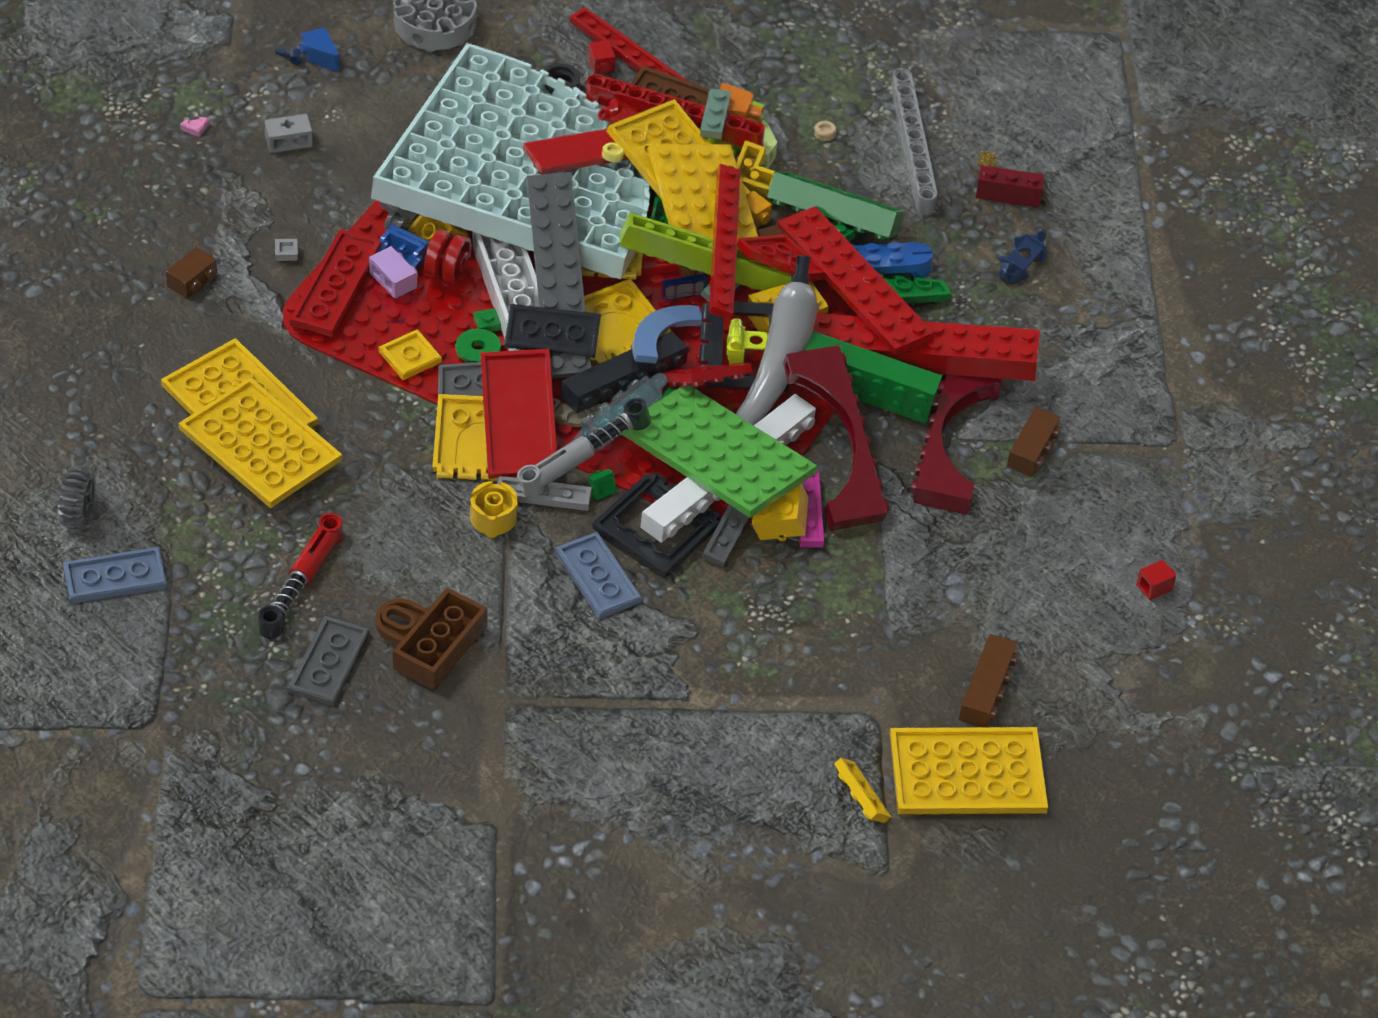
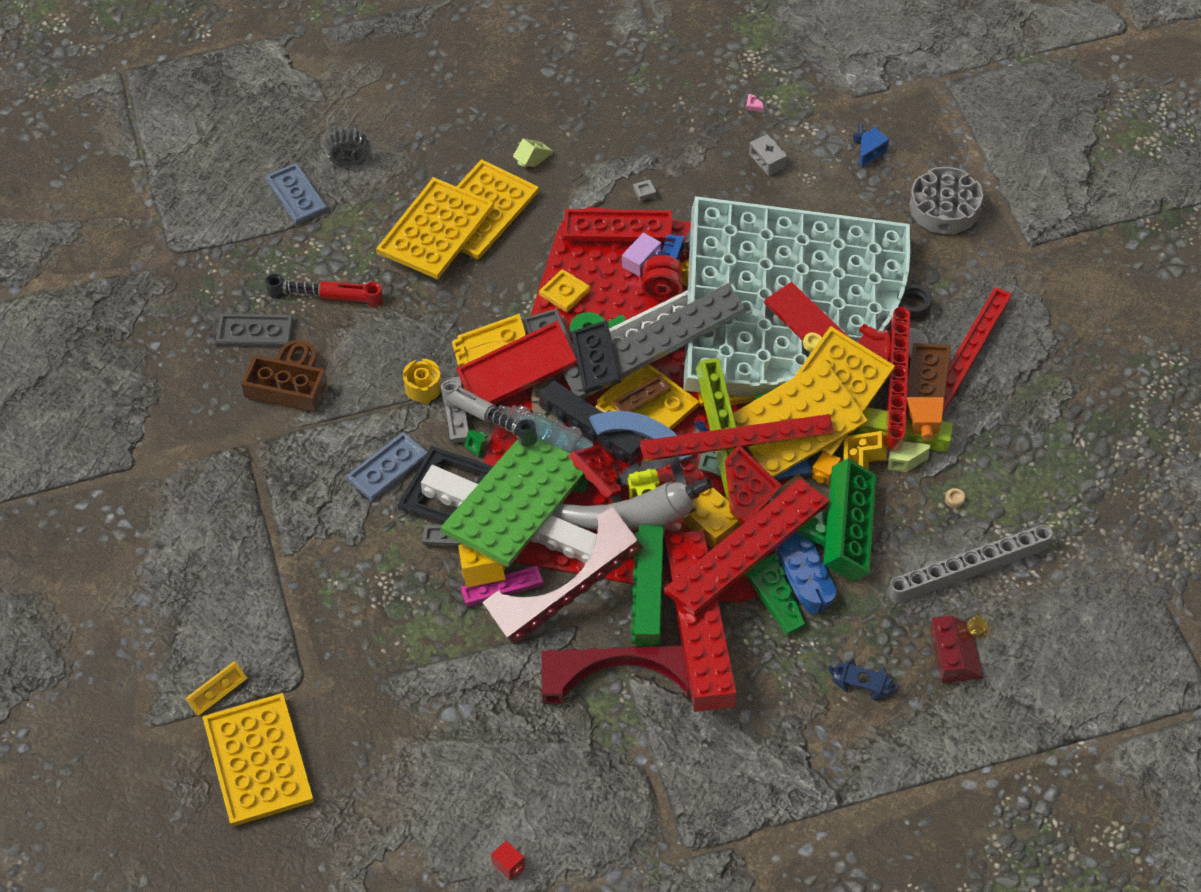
camera: 80 degrees right, 5 degrees up
reddish brown brick [166,247,218,299] -> none
red brick [588,40,615,75] -> none
sand green plate [700,89,731,139] -> none
reddish brown brick [959,634,1019,727] -> none
reddish brown brick [1007,407,1062,477] -> none
none -> yellowish green slope [513,139,554,168]
none -> reddish brown plate [613,374,671,413]

